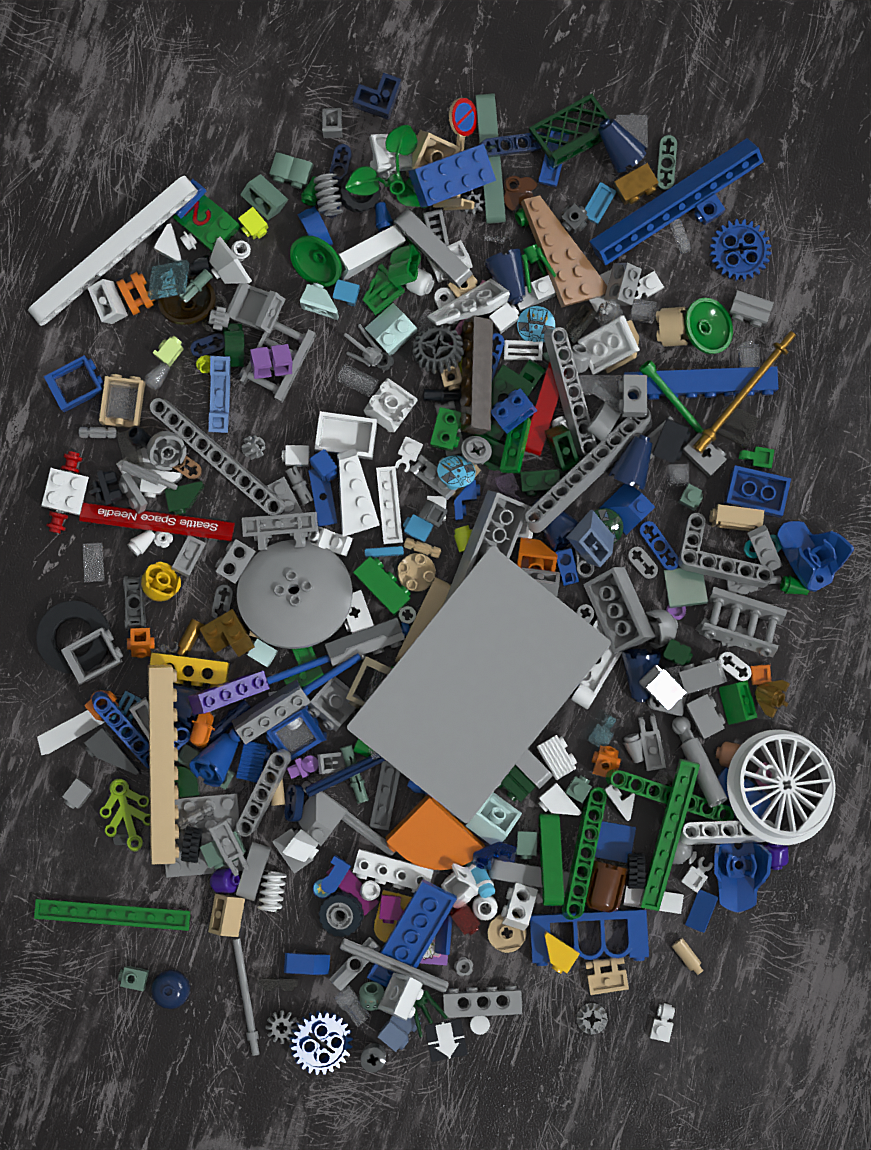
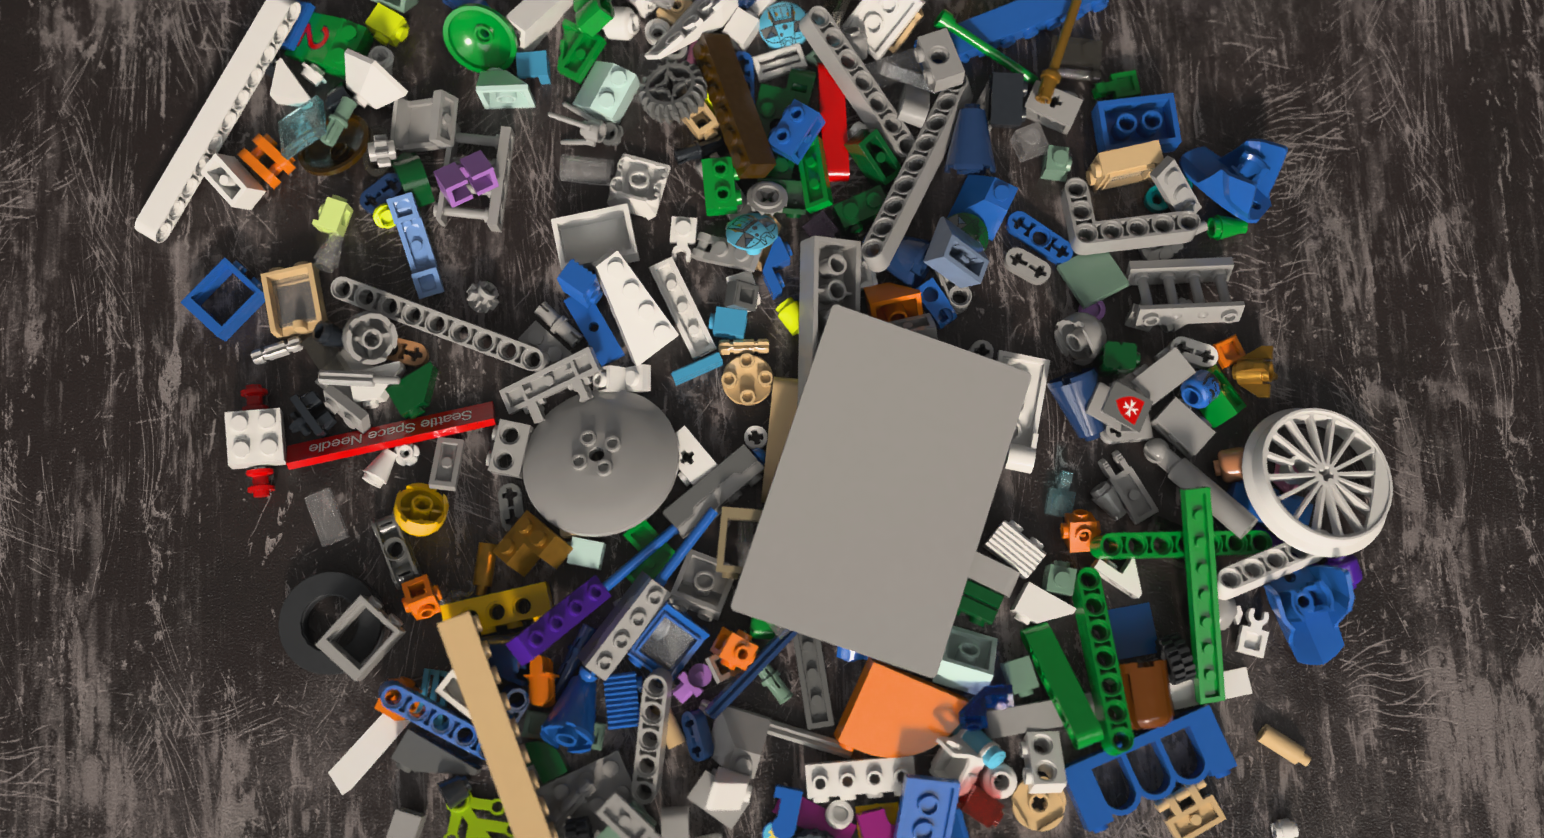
camera: 20 degrees left, 5 degrees down
white brick [282,445,310,467] -> none
green brick [353,557,411,616] -> none
yellow slope [544,931,580,974] -> none
light grey slope [583,567,655,654] -> none
blue slope [685,890,718,933] -> none
none -> black hat [436,774,472,810]
none -> orange brick [710,627,758,670]
none -> blue head [1180,370,1221,409]

